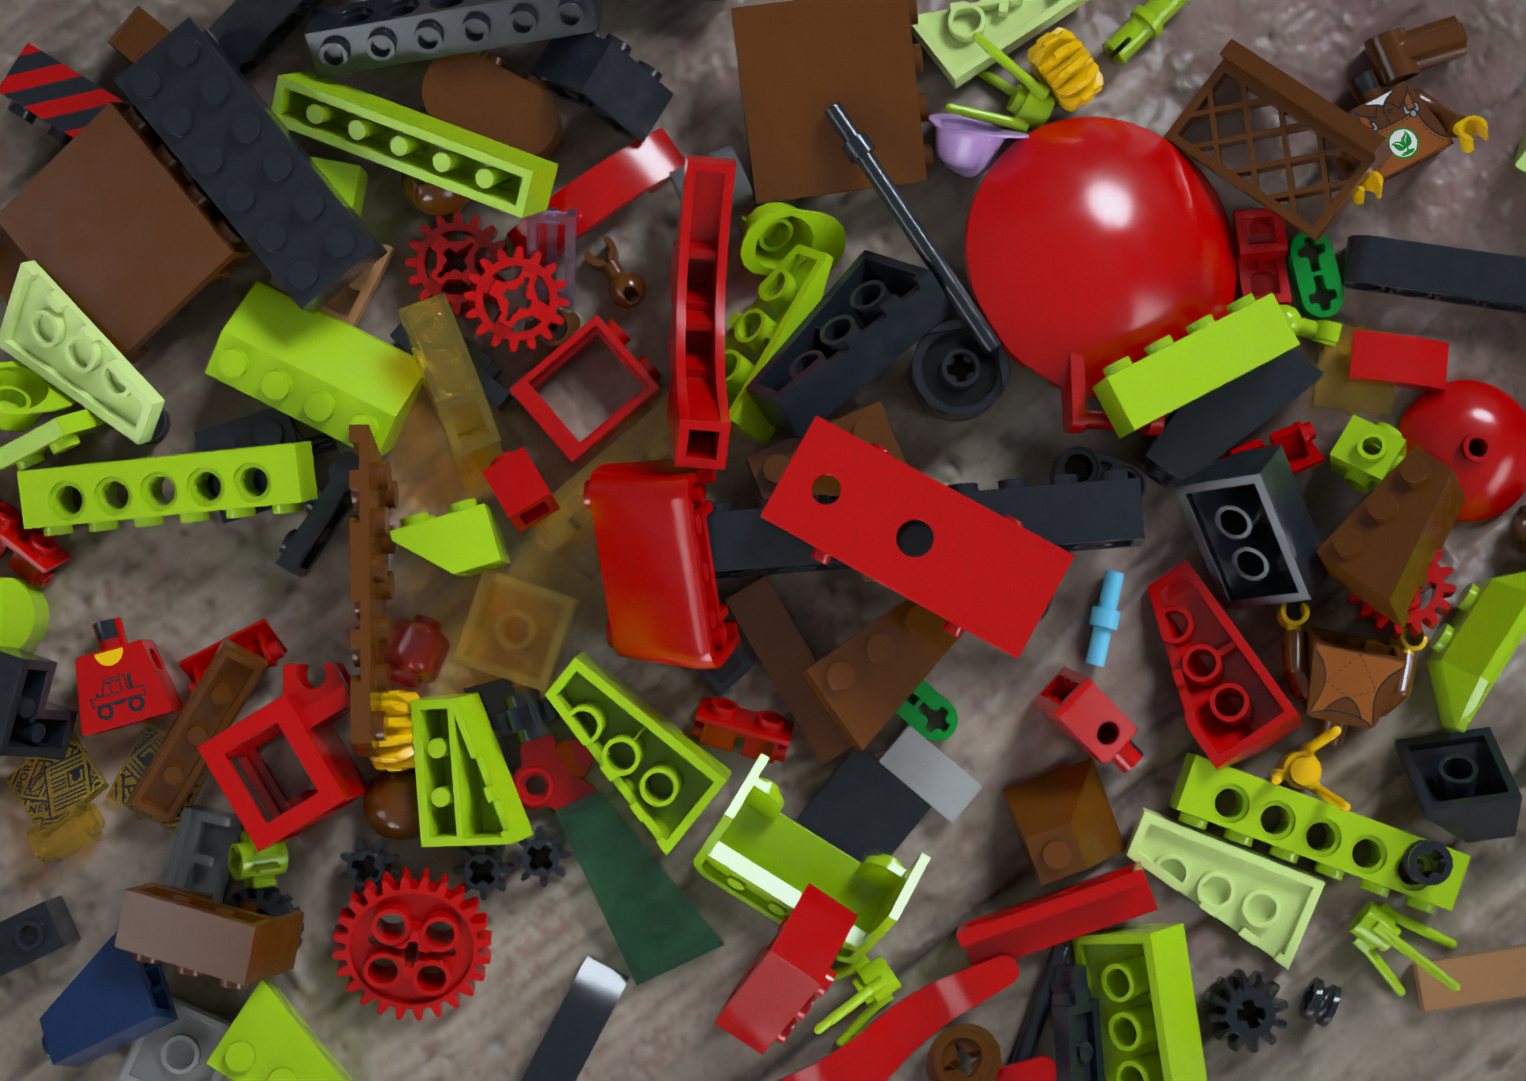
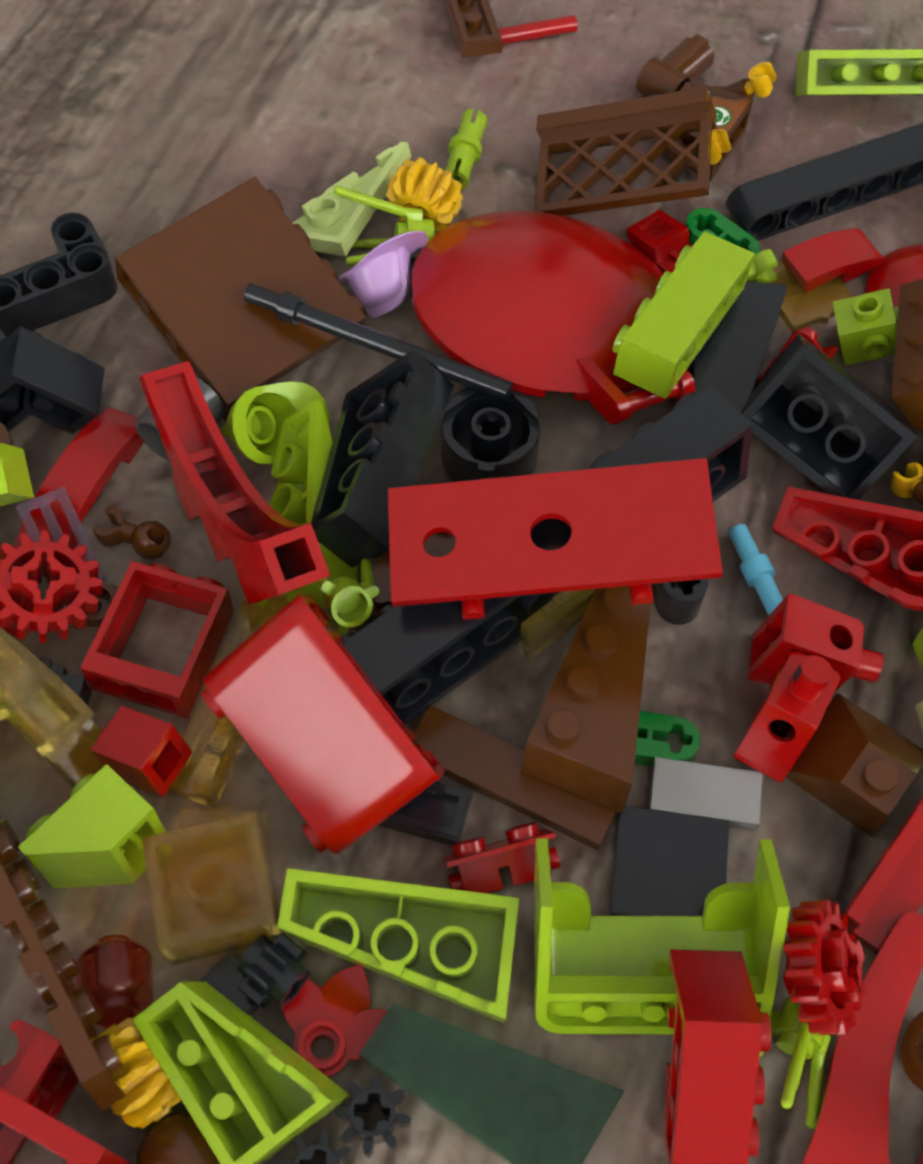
camera: 30 degrees left, 25 degrees down
none -> lime plant [315,558,379,635]
none -> red torso [733,651,841,783]
none -> red gear [783,899,865,1035]

